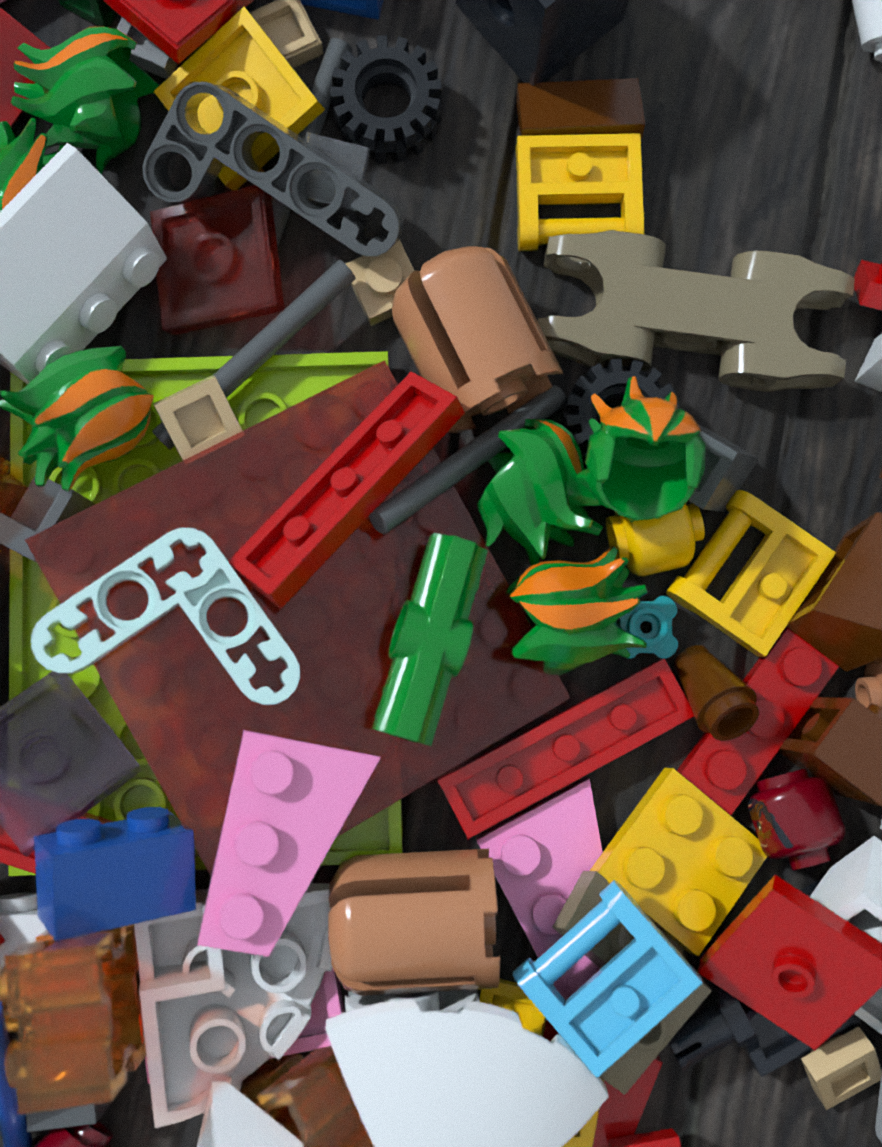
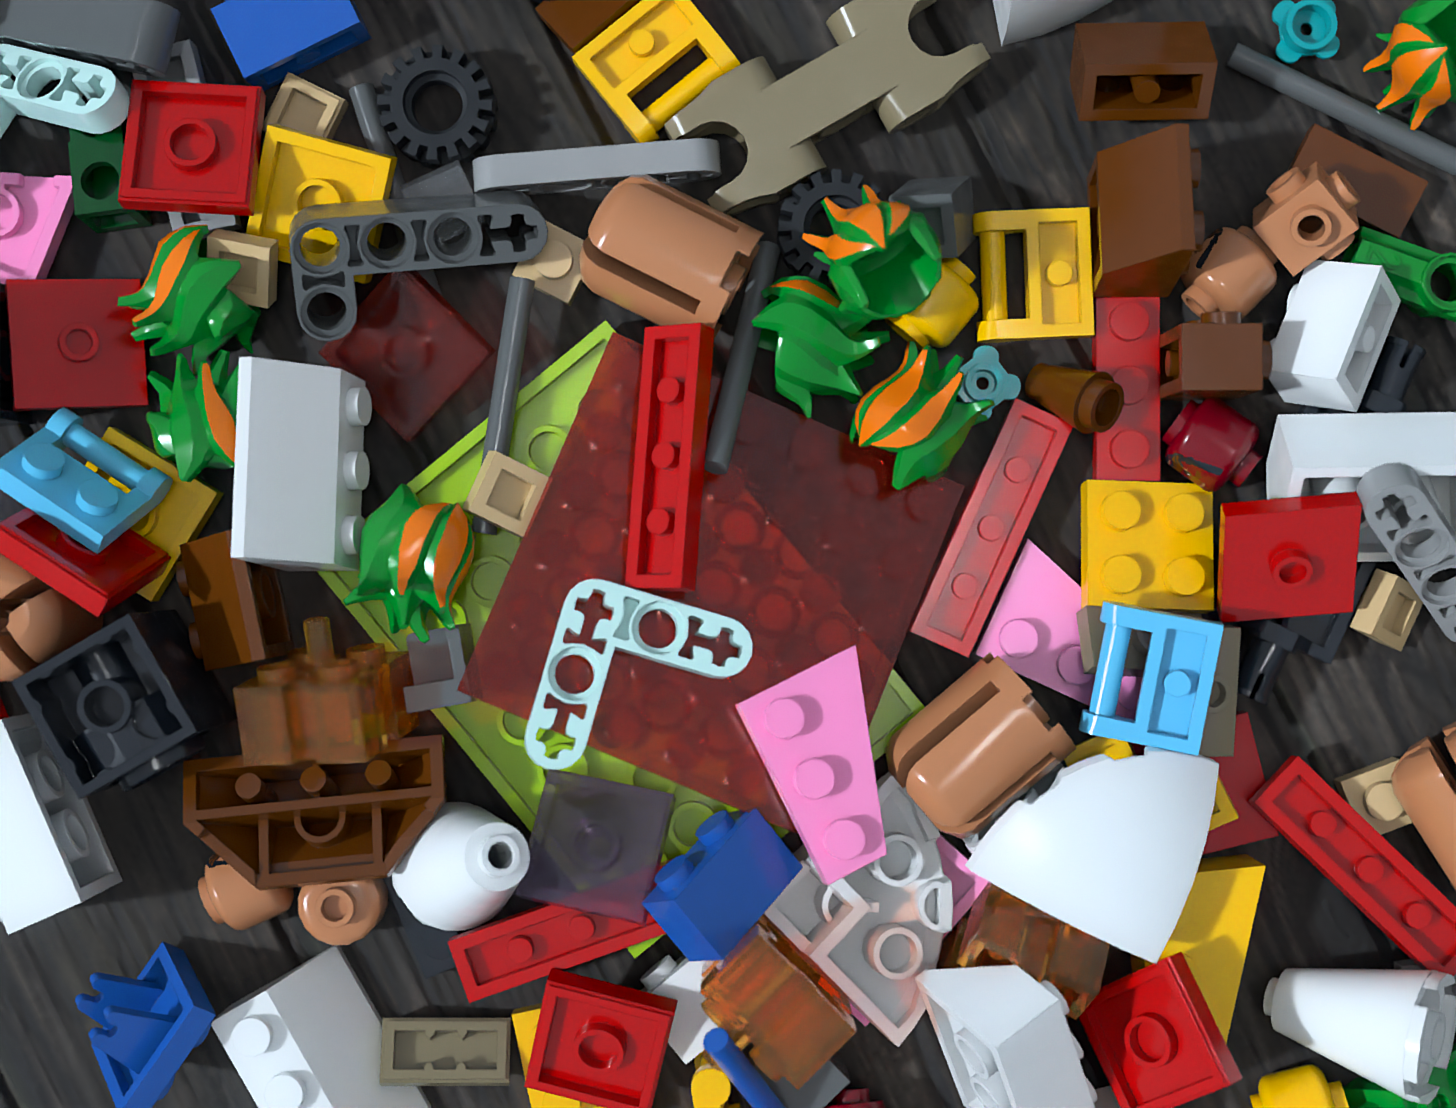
camera: 30 degrees left, 5 degrees up
green piece [372,533,488,746] -> none
none -> tan plate [207,228,279,309]
none -> light grey beam [472,138,722,195]

